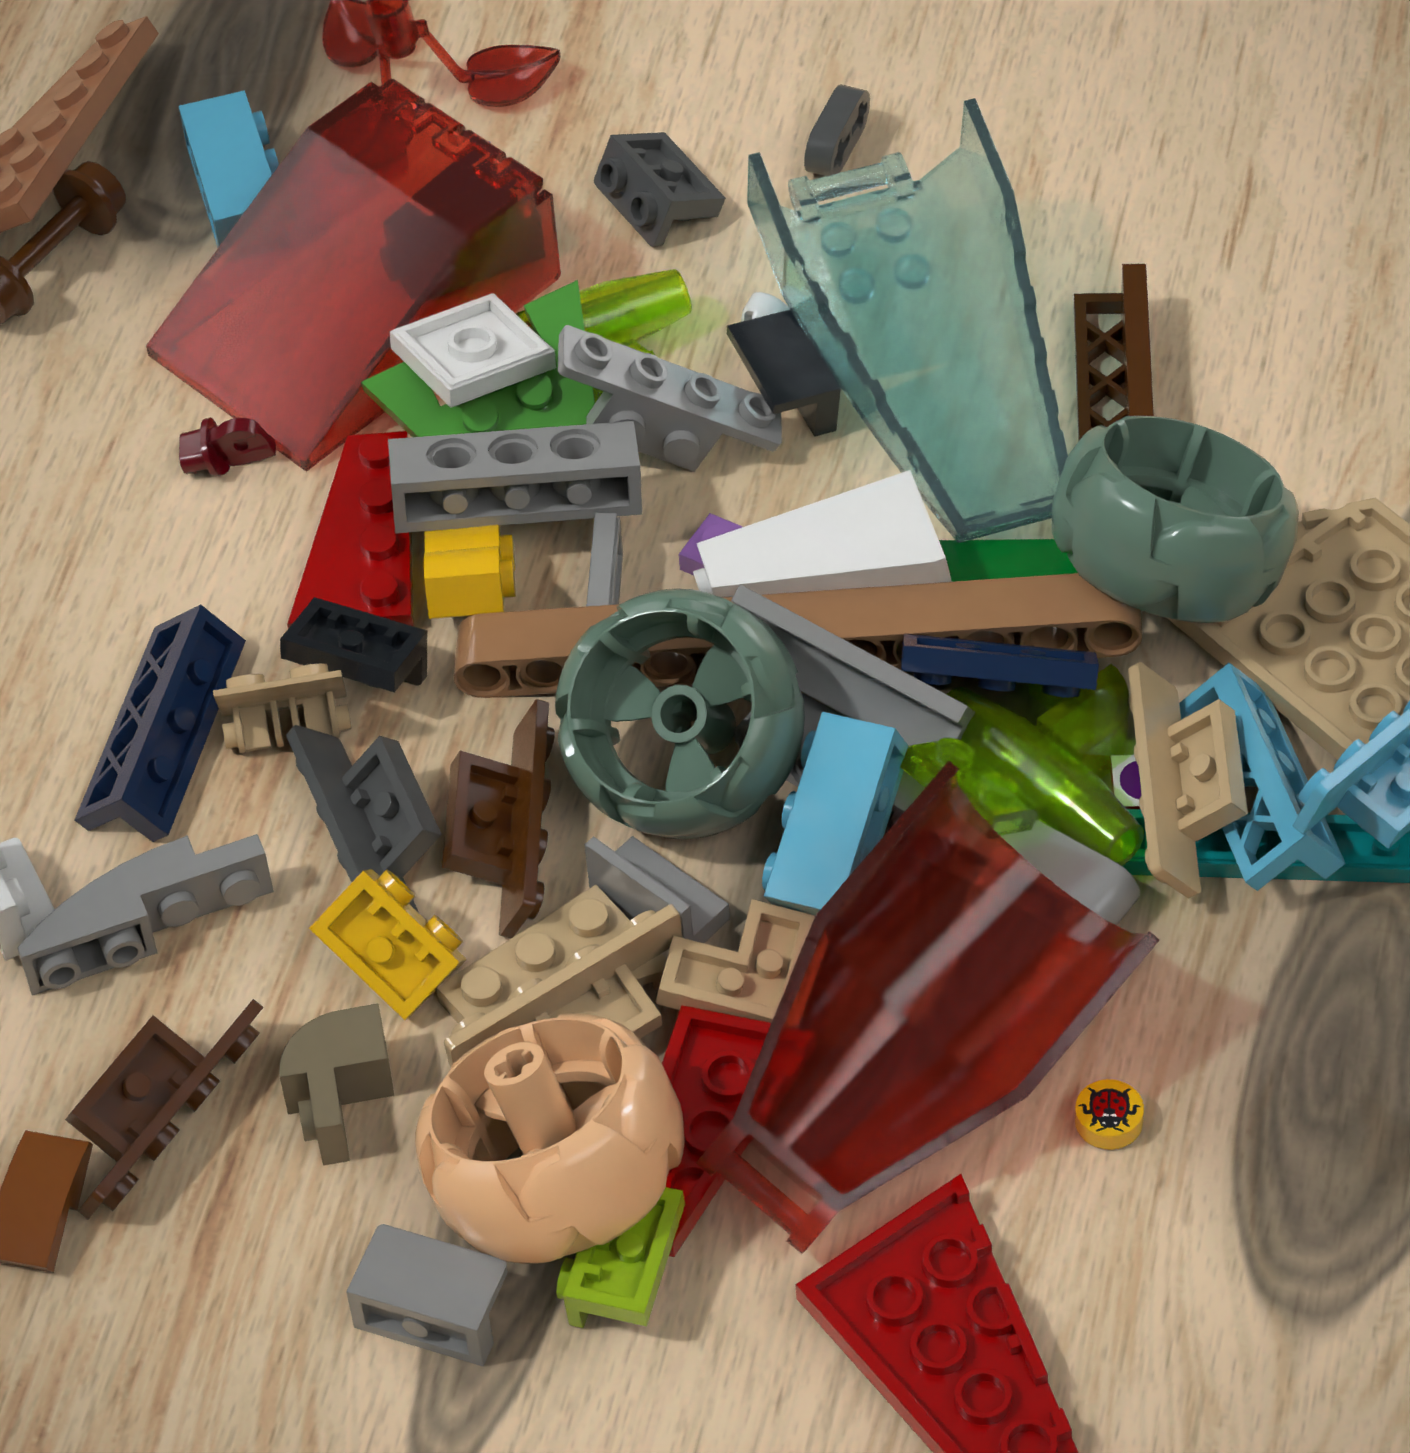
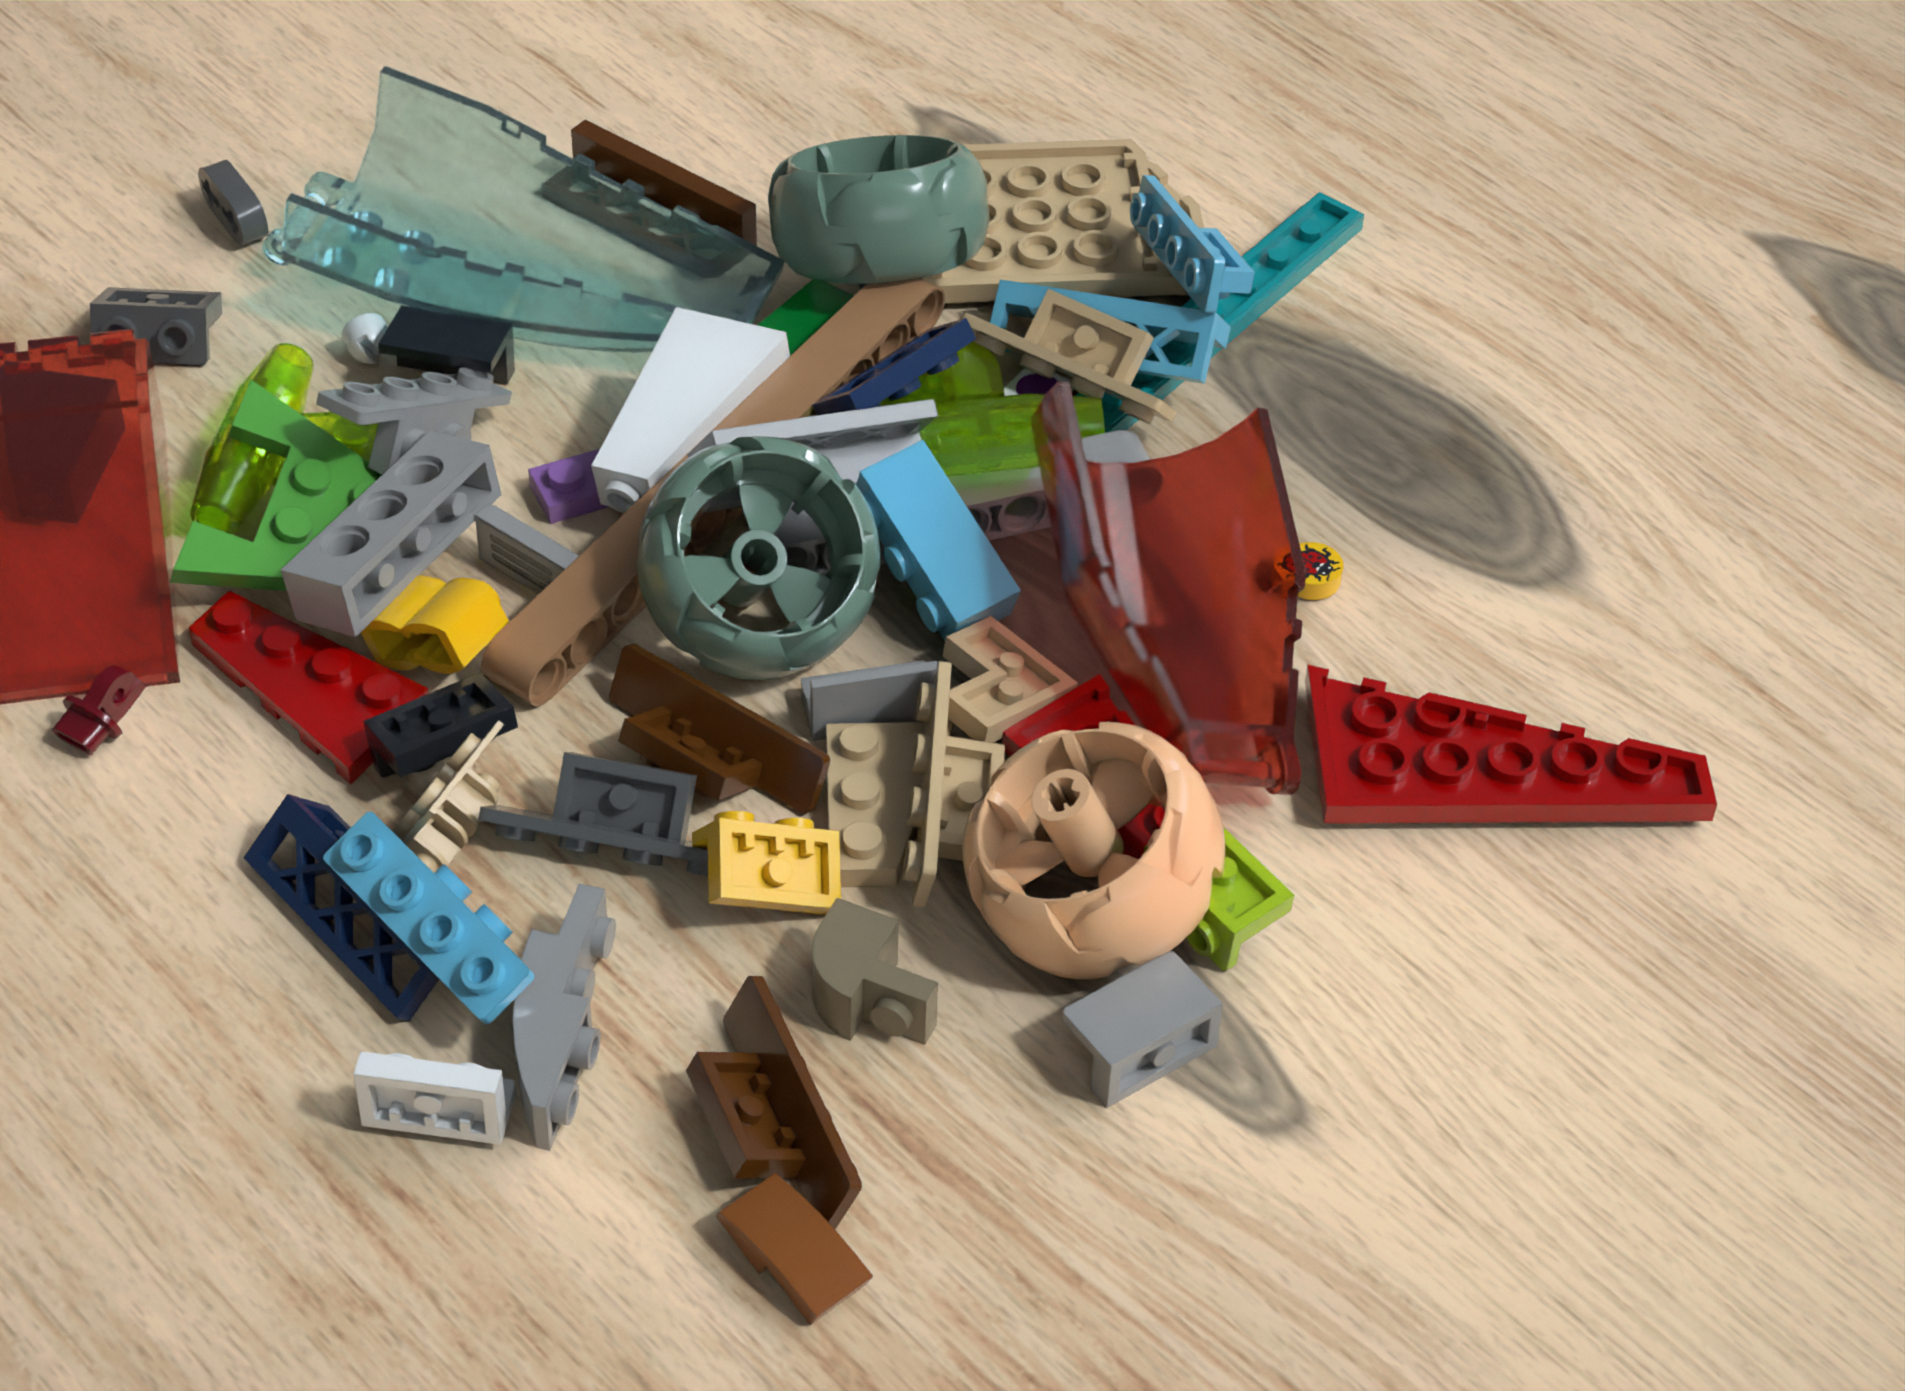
camera: 60 degrees left, 5 degrees down
white tile [390,293,556,408] -> none
none -> medium azure bracket [323,812,535,1024]

